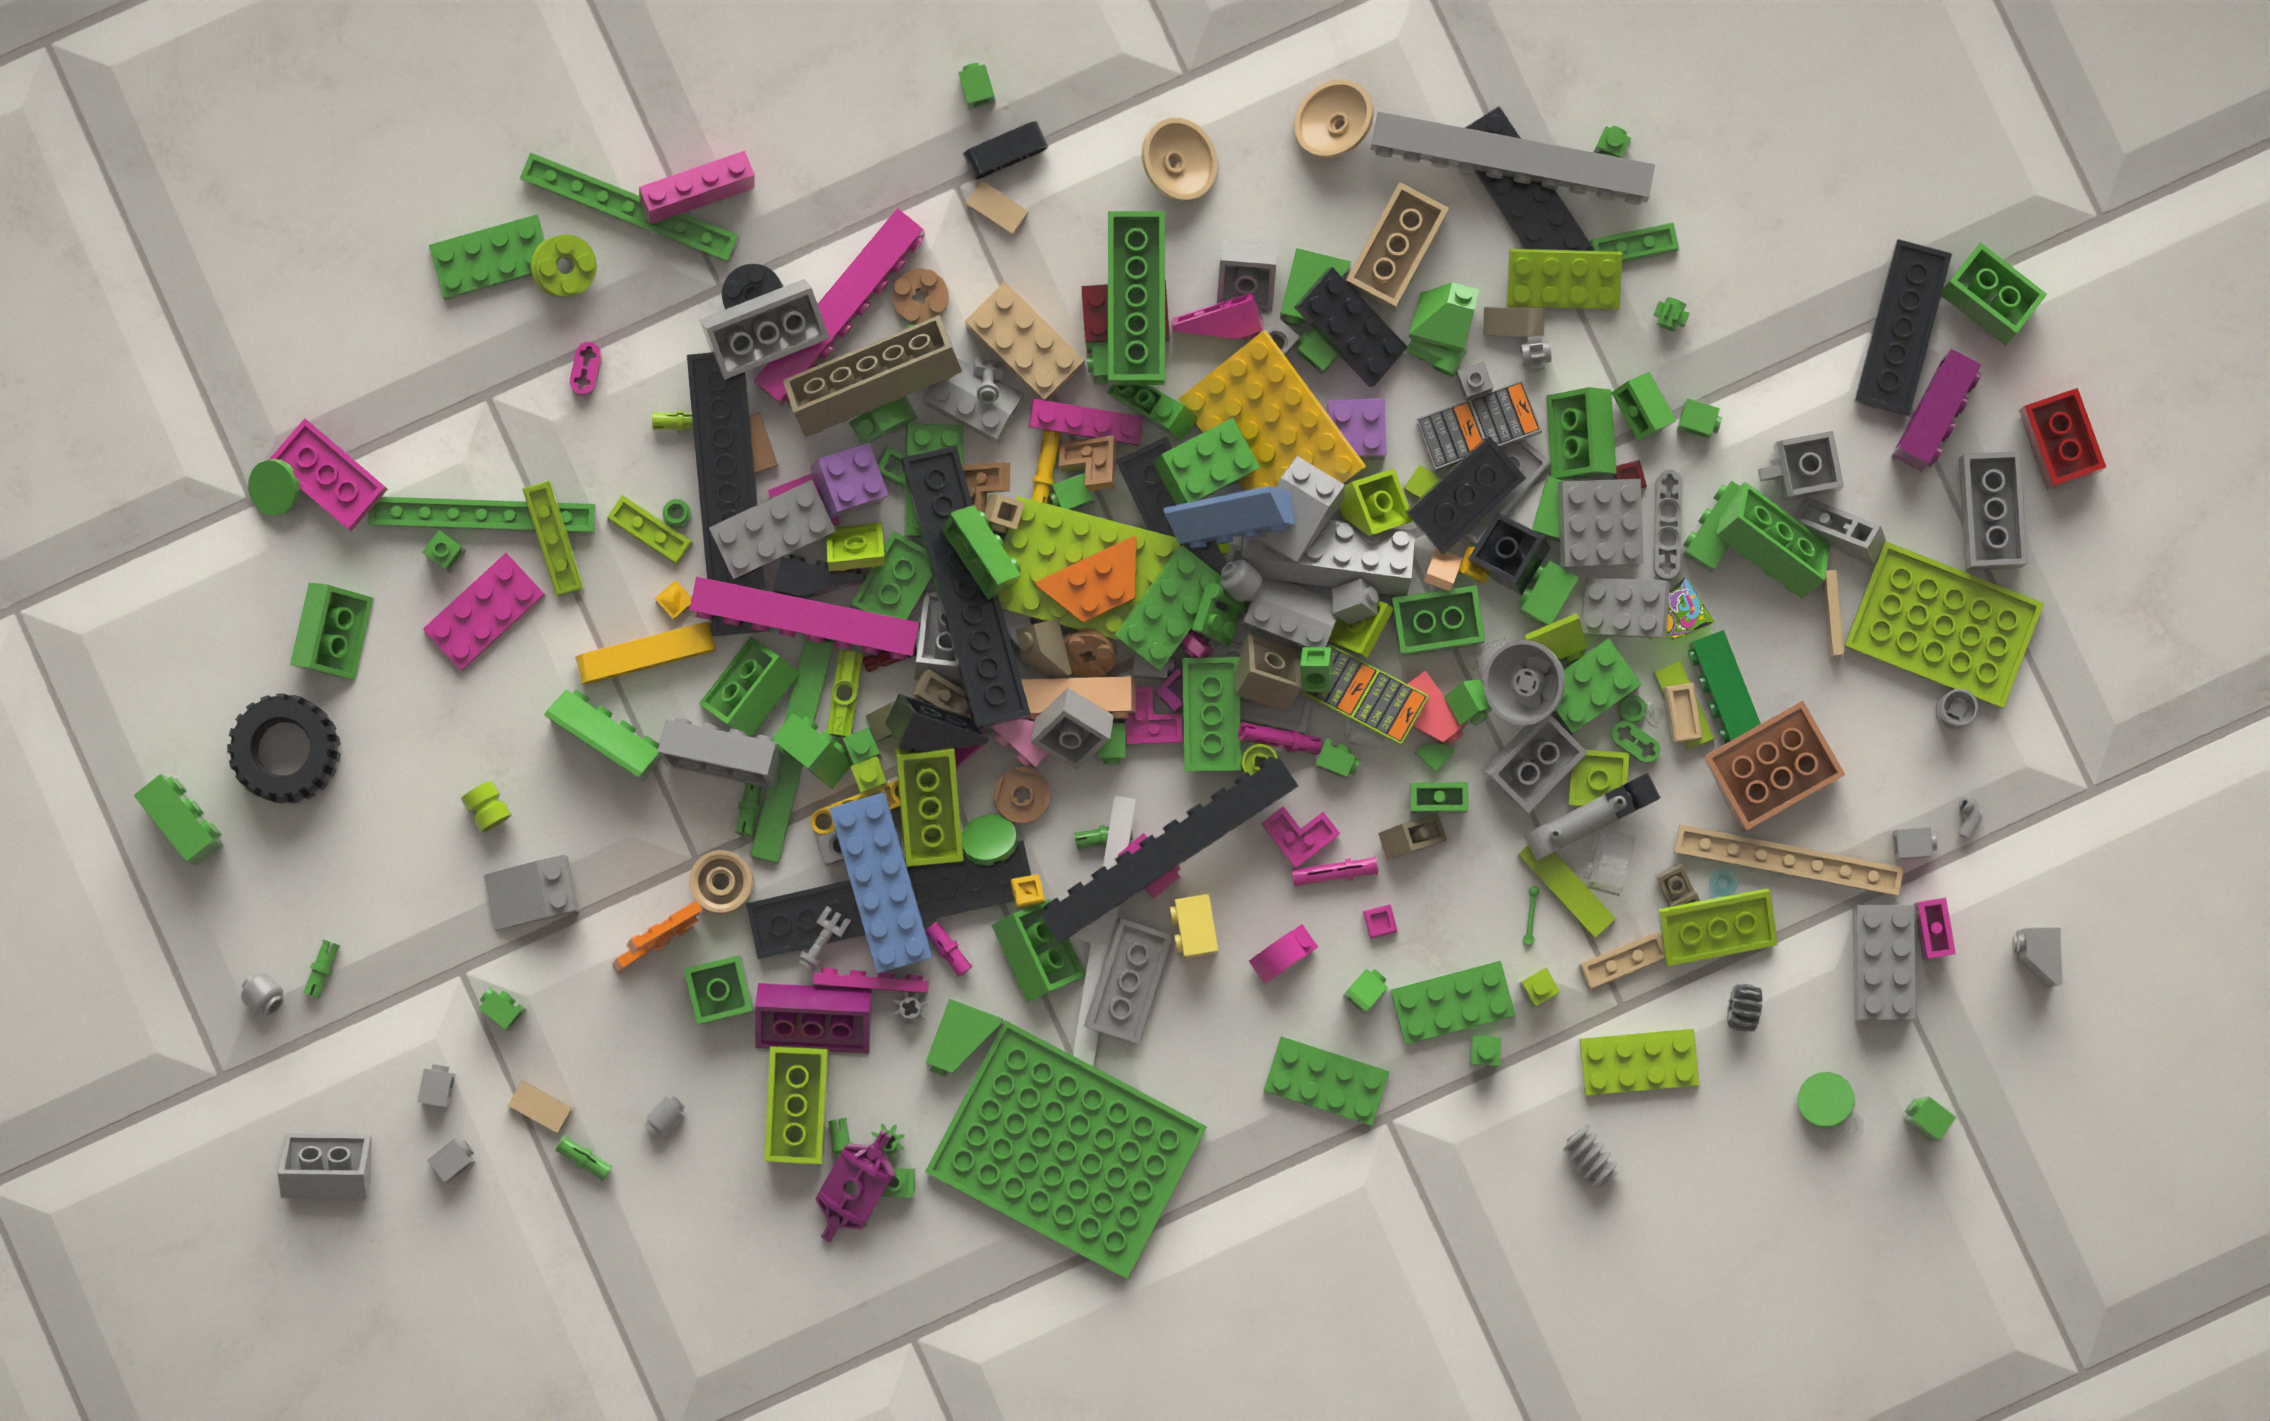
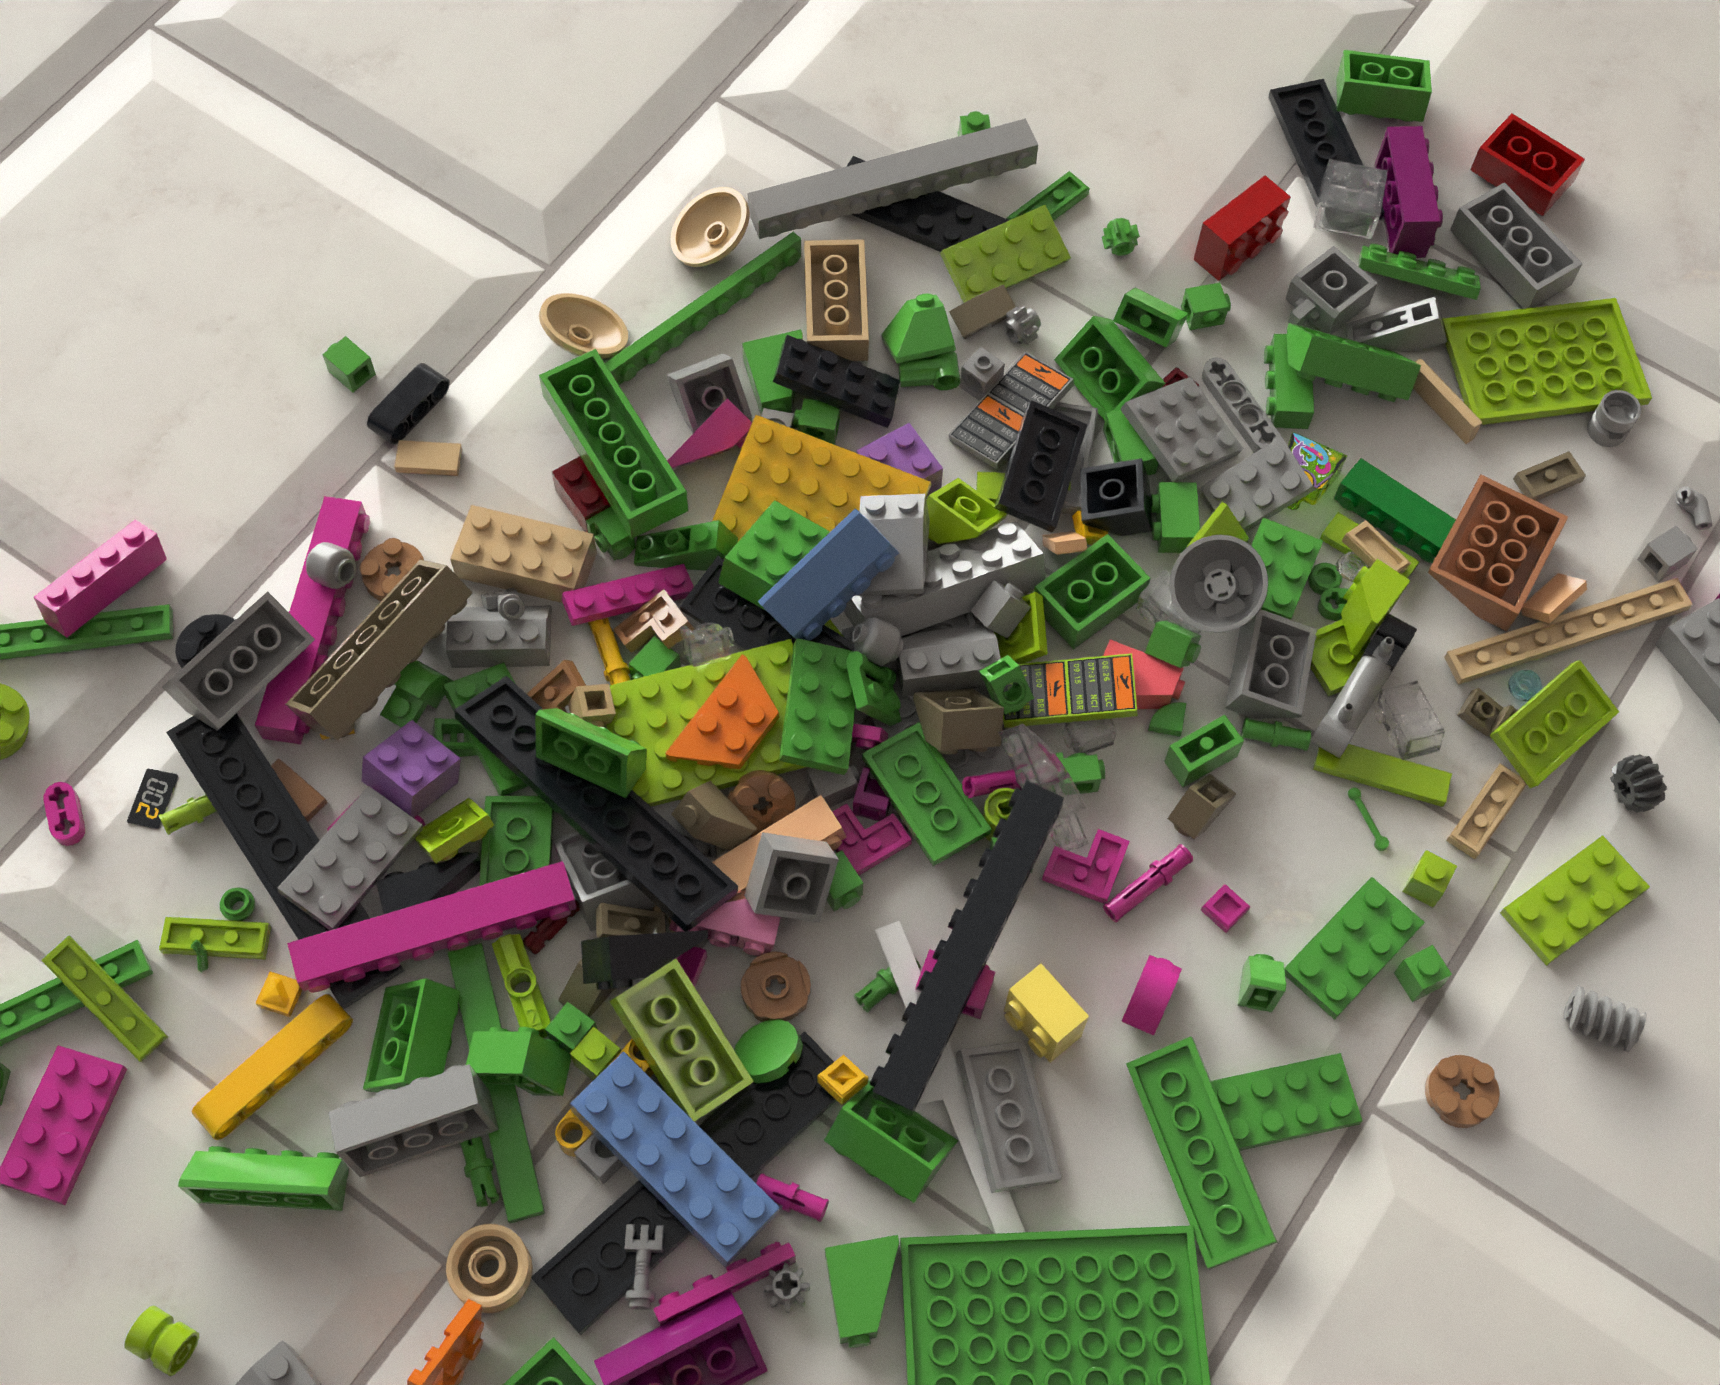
camera: 35 degrees left, 20 degrees down
none -> black sticker [127,768,178,829]
none -> bright green leg [191,939,208,972]
none -> light grey head [306,542,356,589]
none -> bright green plate [605,231,801,385]
none -> clear brick [680,623,734,667]
none -> clear slope [999,723,1089,851]
none -> bright green plate [1126,1036,1278,1269]
none -> red brick [1193,175,1291,281]
none -> bright green pin [1241,717,1311,751]
none -> clear brick [1313,159,1388,239]
none -> lime slope [1341,558,1410,656]
none -> bright green plate [1358,244,1481,300]
none -> medium nougat plate [1425,1055,1500,1128]
none -> dark tan plate [1513,451,1586,501]
none -> light nougat tile [1521,573,1587,623]

